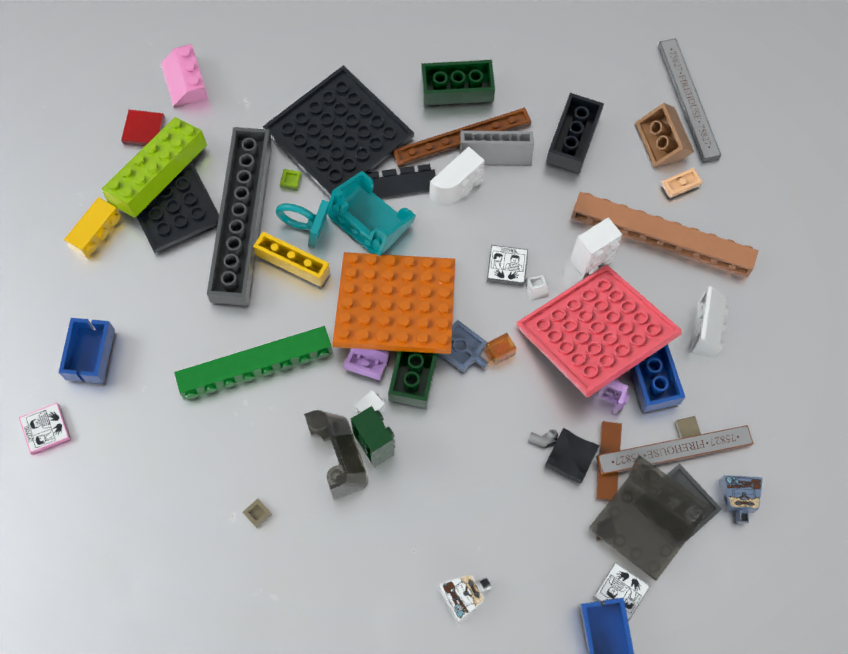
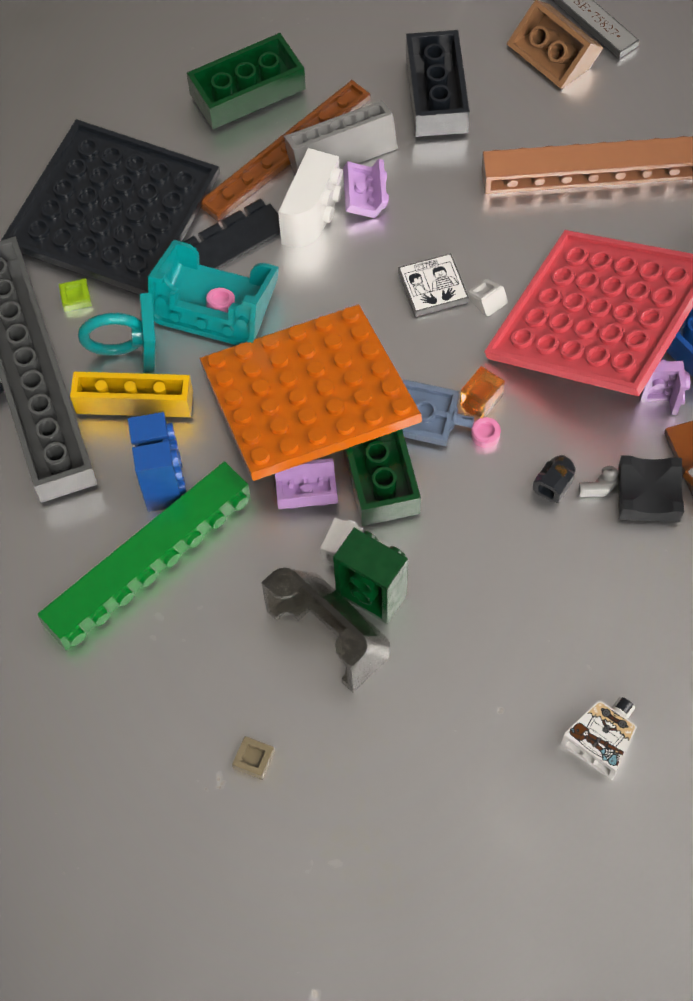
camera: 20 degrees left, 5 degrees down
white brick [570,217,623,277] -> none
light nougat plate [661,168,703,198] -> none
none -> blue piece [128,412,187,512]
none -> bright pink tile [206,288,235,313]
none -> lavender bracket [343,159,389,218]
none -> bright pink tile [471,417,501,448]
none -> black rock [532,455,576,503]

